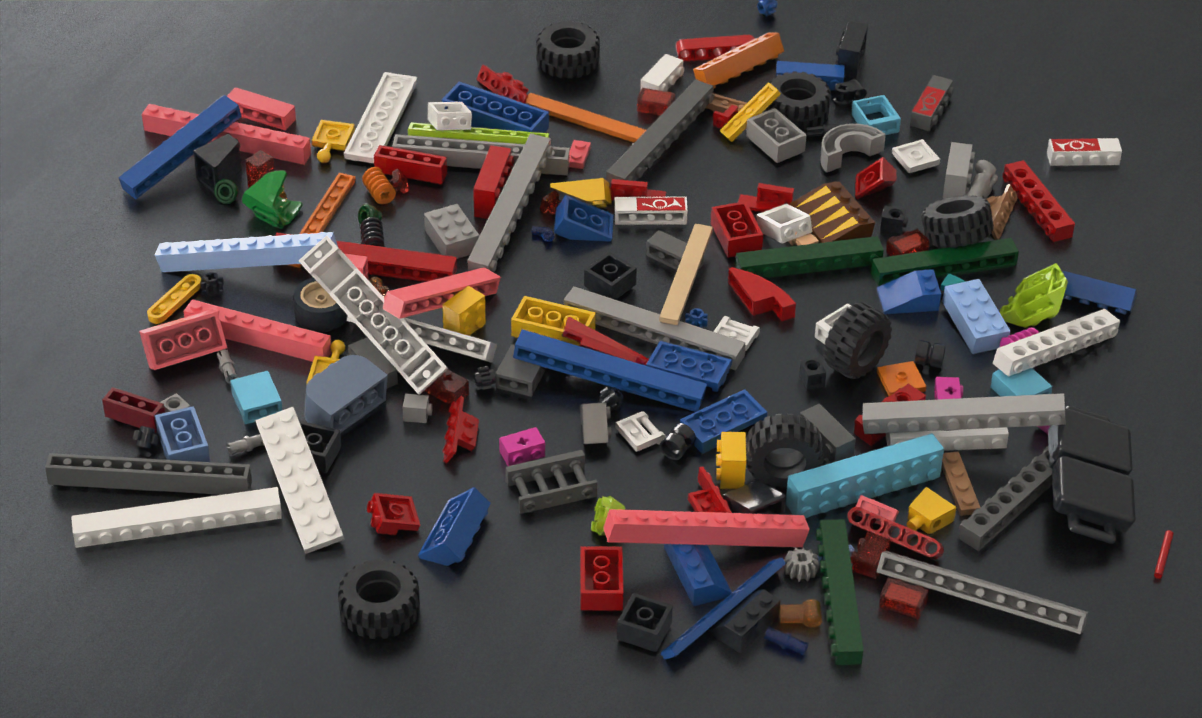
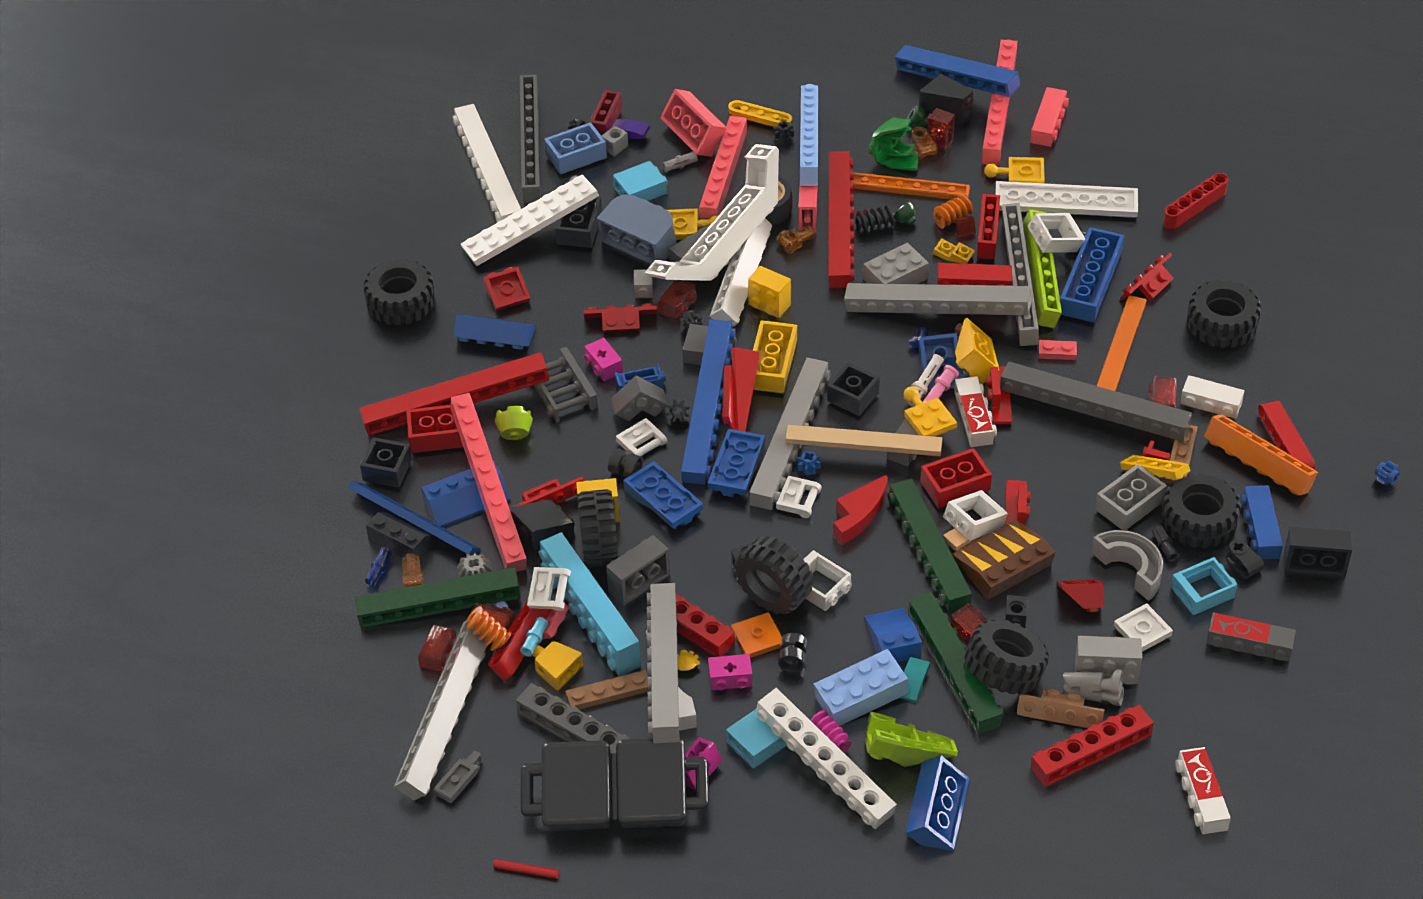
camera: 85 degrees right, 5 degrees up
coral brick [383,267,501,319] -> none
none -> red brick [360,352,550,436]
none -> dark grey hinge [433,750,483,803]
none -> orange piece [466,606,511,651]
none -> medium azure pin [520,617,548,657]
none -> white plate [527,567,571,611]
none -> dark purple slope [611,119,650,139]
none -> blue window [615,364,666,391]
none -> white pin [903,354,944,407]
none -> yellow plate [904,387,957,437]
none -> bright pink pin [923,365,959,403]
none -> yellow slope [932,238,975,264]
none -> red beam [1163,173,1229,229]

